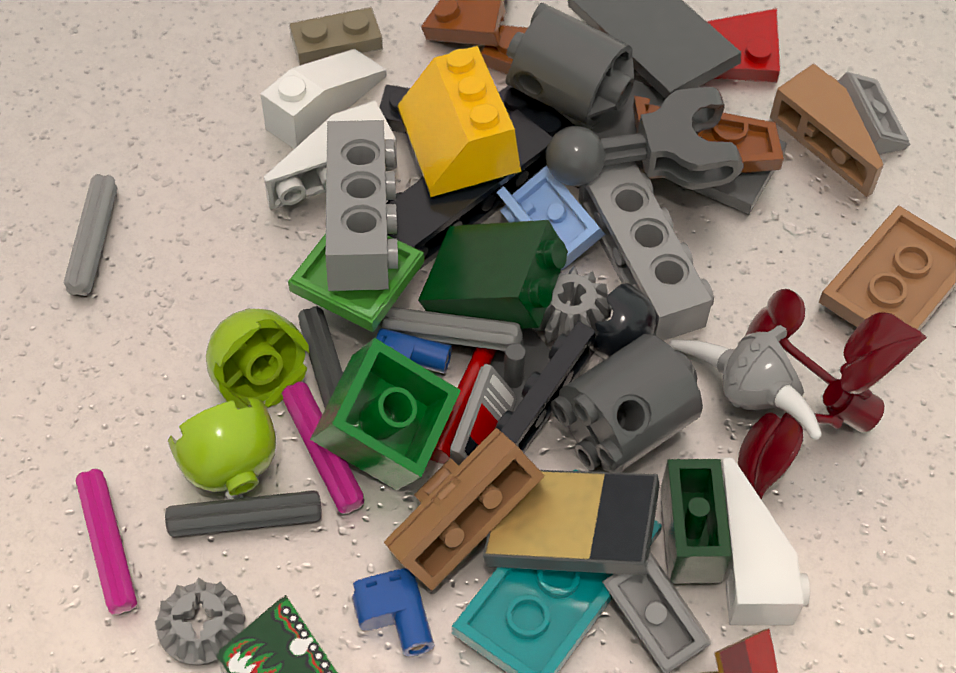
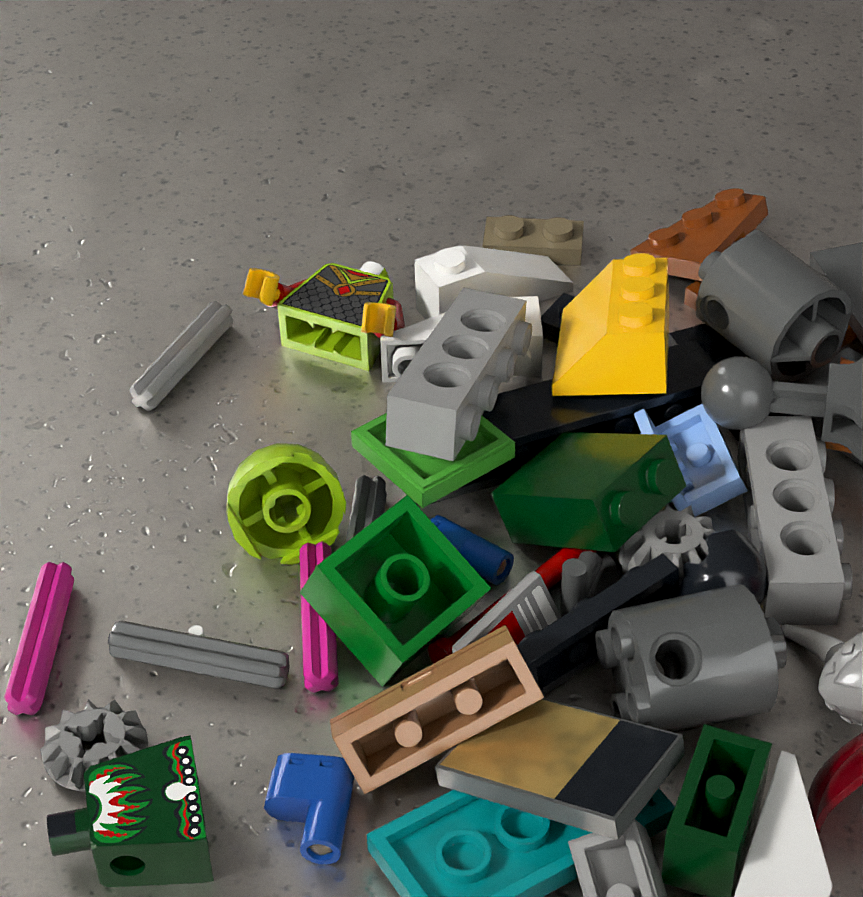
camera: 25 degrees right, 15 degrees down
lime cylinder [168,398,276,496] -> none
light grey axle [382,307,522,351] -> none
none -> torso [243,261,405,371]

